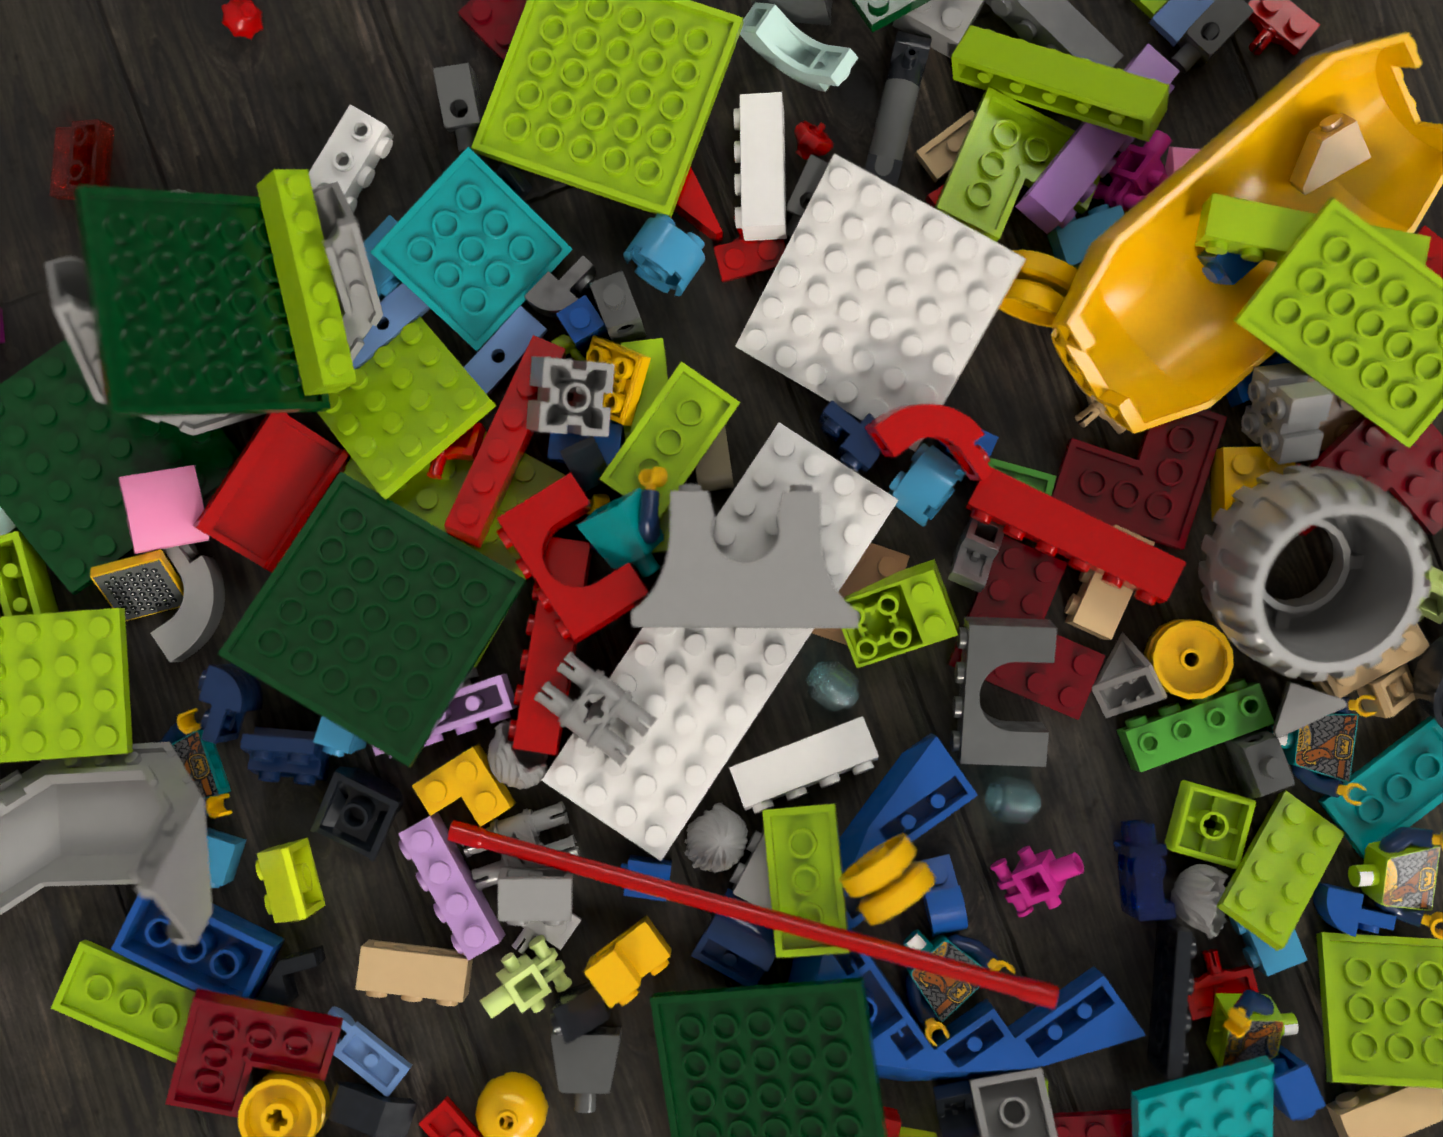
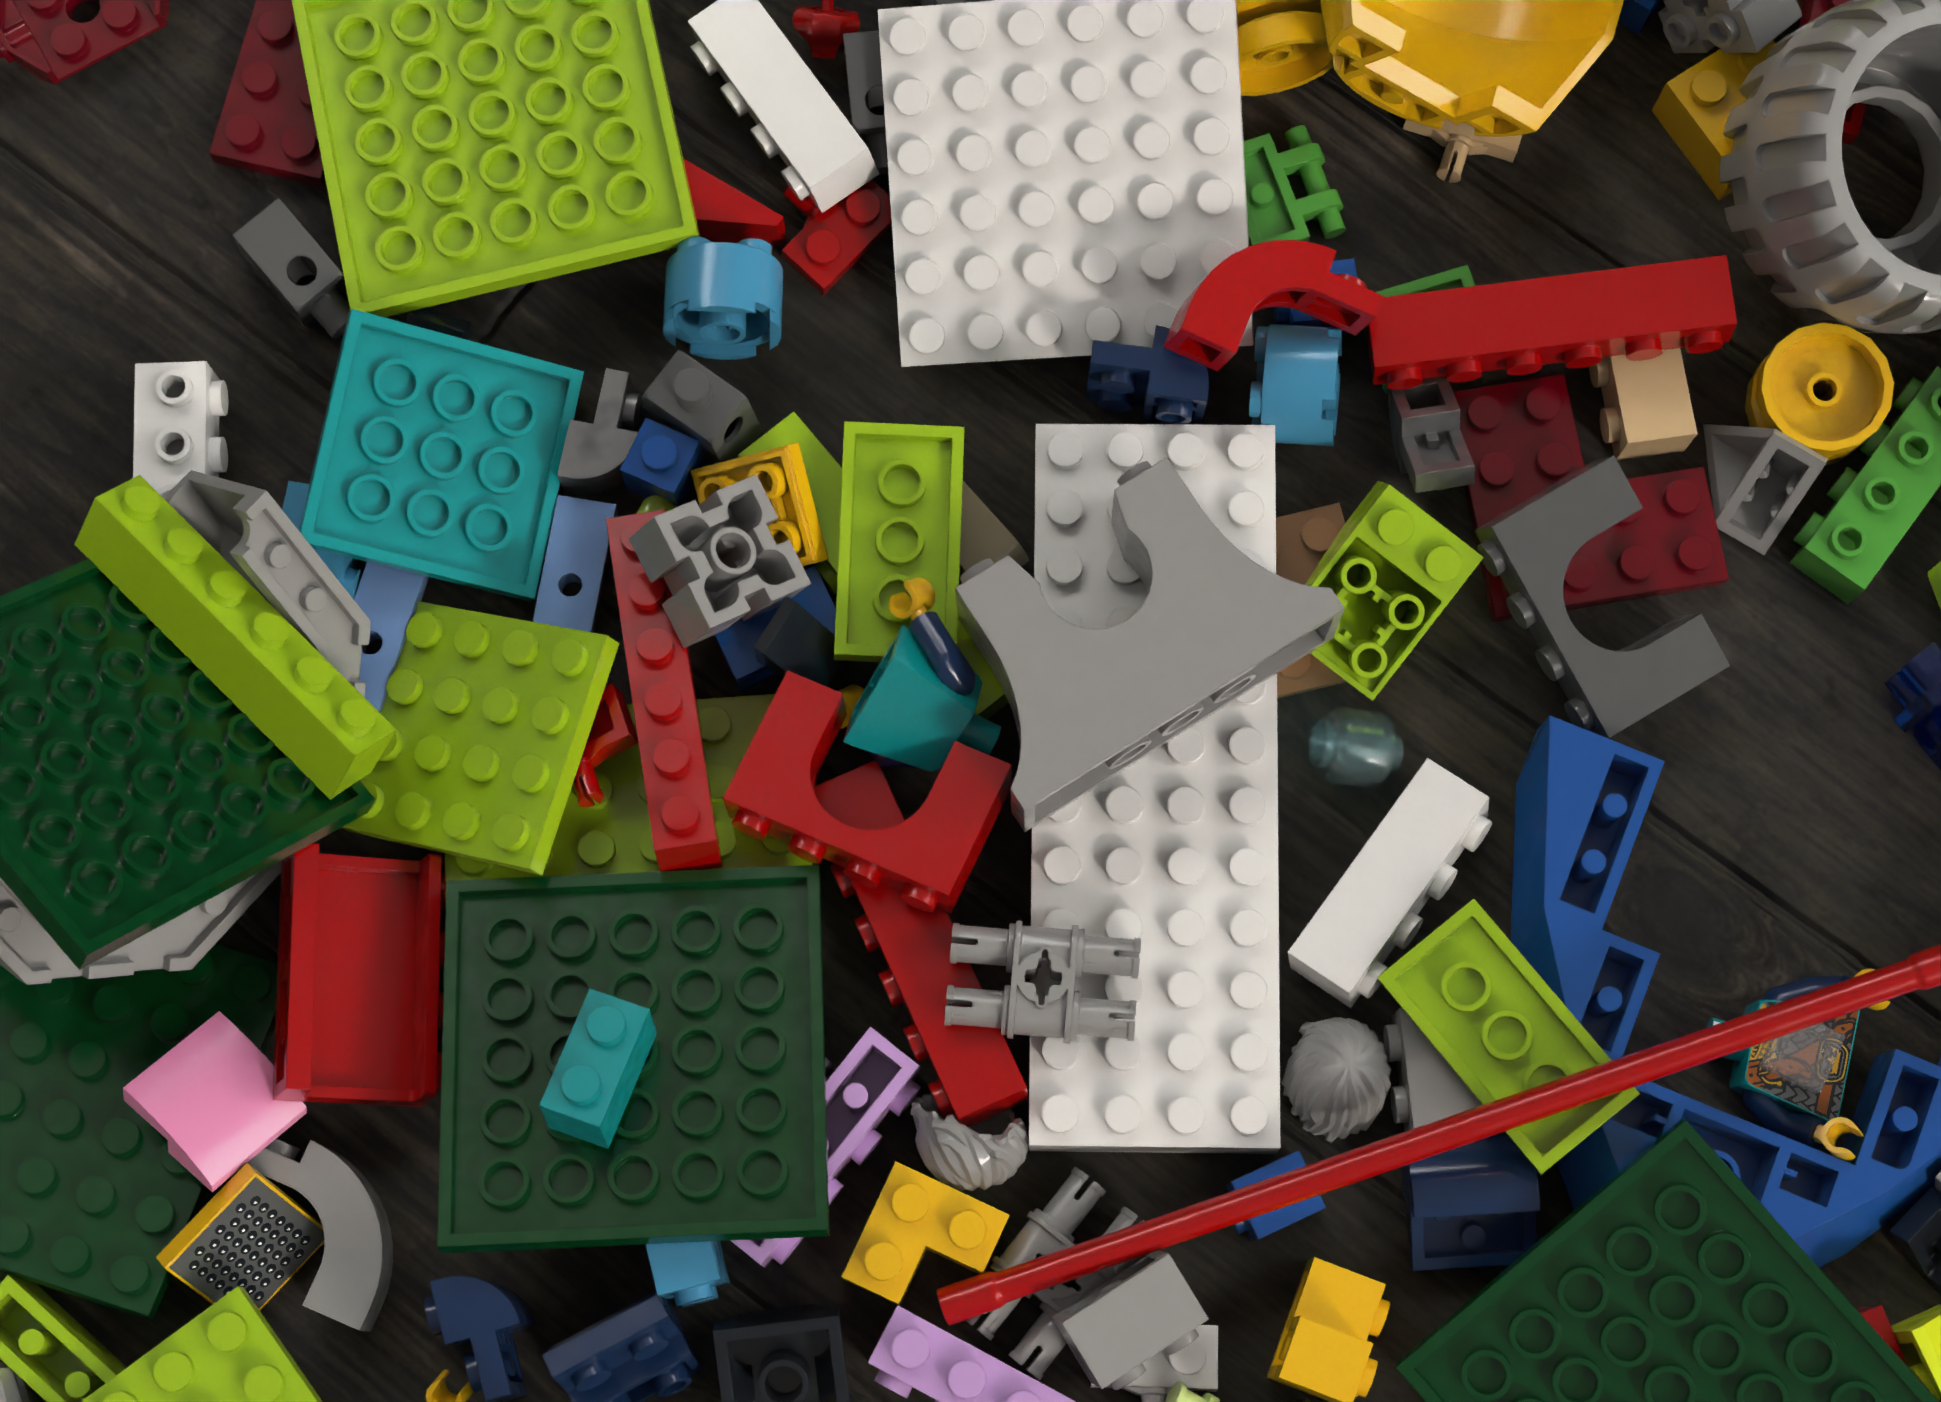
camera: 35 degrees left, 10 degrees down
yellow wheel [839,834,936,925] -> none
blue brick [922,854,968,937] -> none
clear light blue head [985,776,1041,825] -> none
dark pink piece [990,846,1084,917] -> none
dark red plate [1051,409,1227,550] -> none
none -> teal brick [539,988,657,1149]
none -> bright green plate [1244,125,1346,246]
none -> clear tile [1758,1024,1845,1094]

